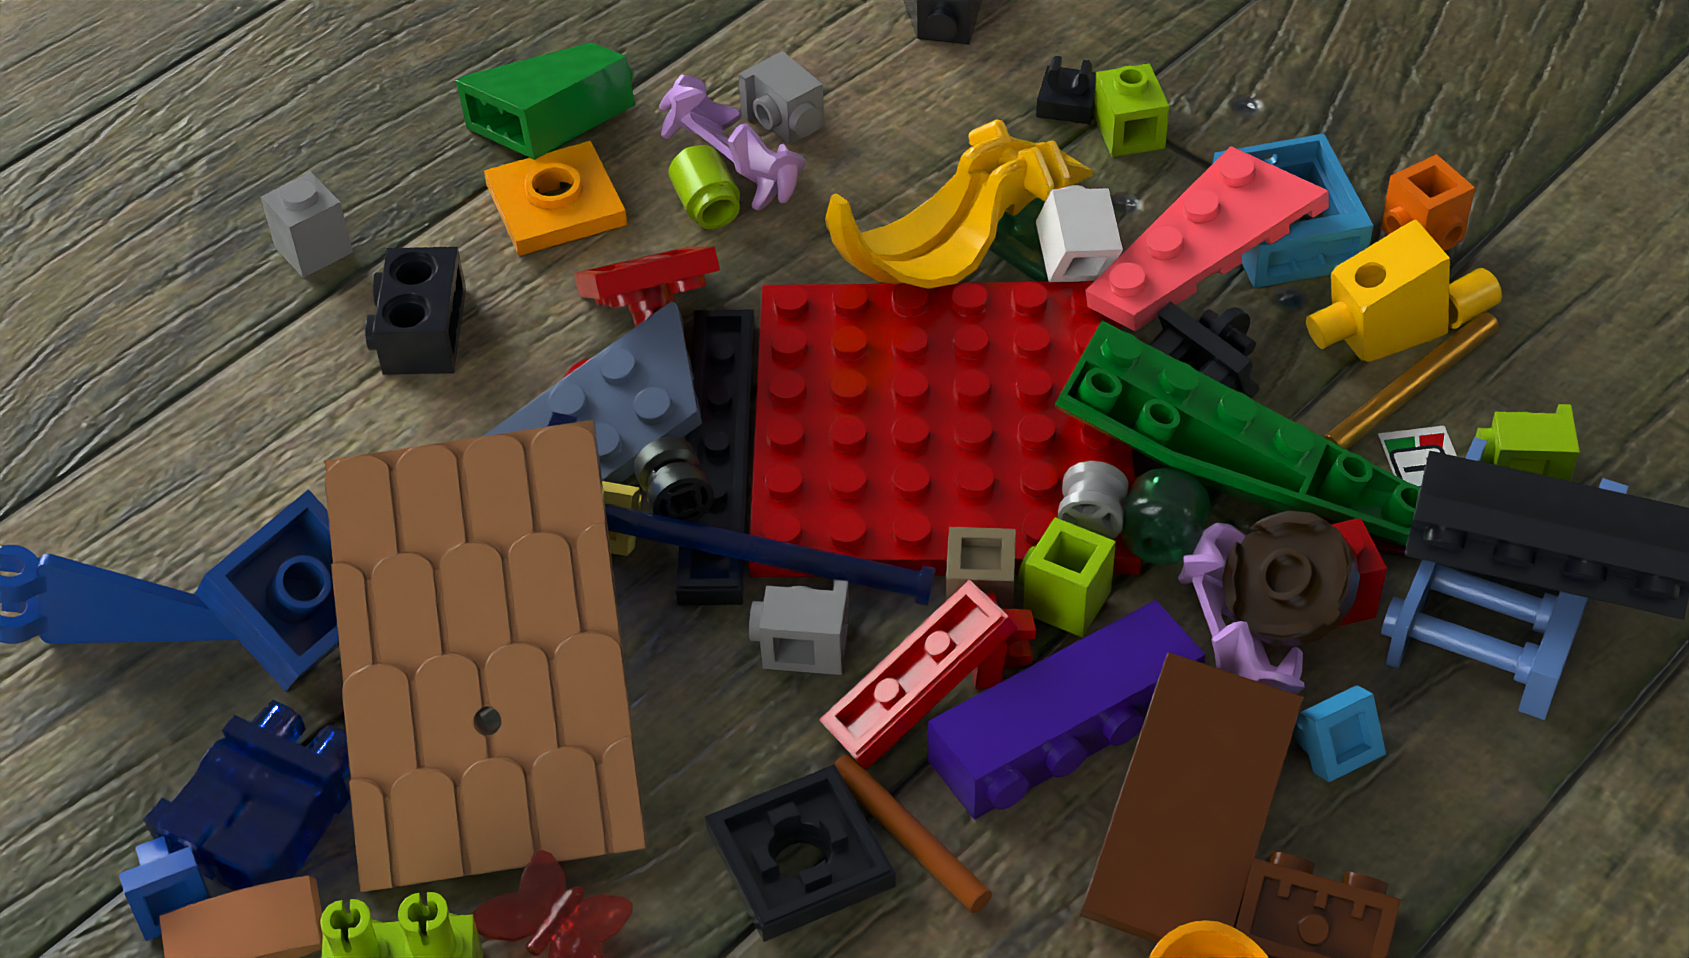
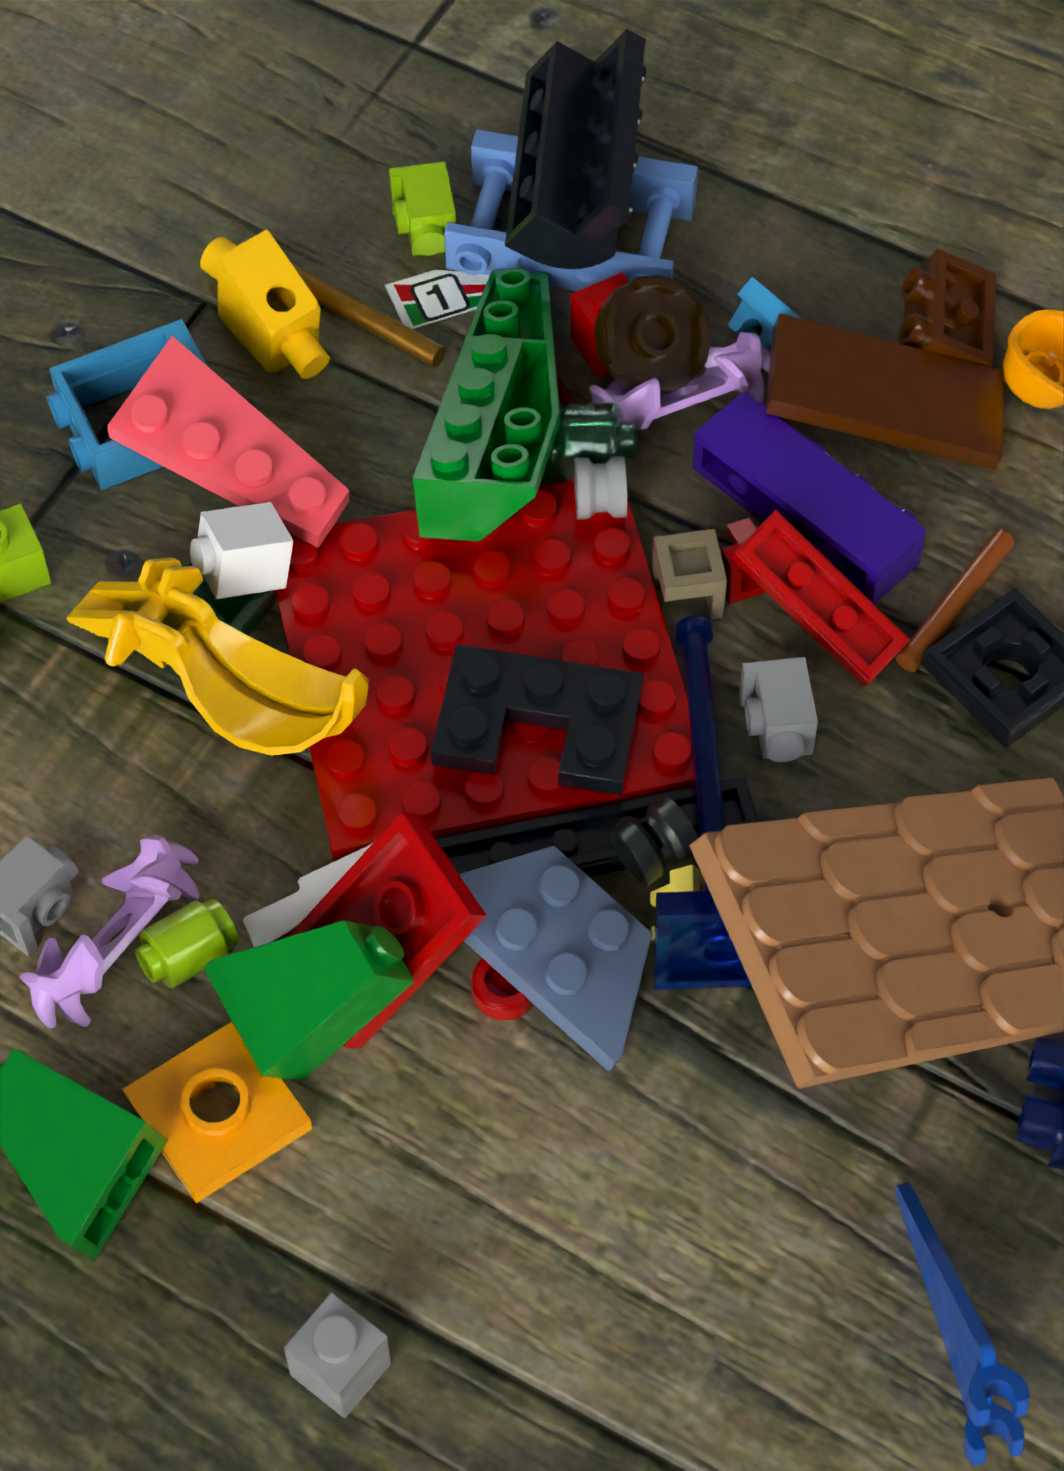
camera: 105 degrees left, 10 degrees up
blue brick [195,489,339,692] -> none
black brick [365,247,466,375] -> none
lime brick [1018,517,1116,638] -> none
black hips [1150,301,1260,398] -> none
orange brick [1380,154,1475,251] -> none
none -> green slope [203,920,415,1081]
none -> white sticker [243,843,373,947]
none -> black plate [431,645,644,795]

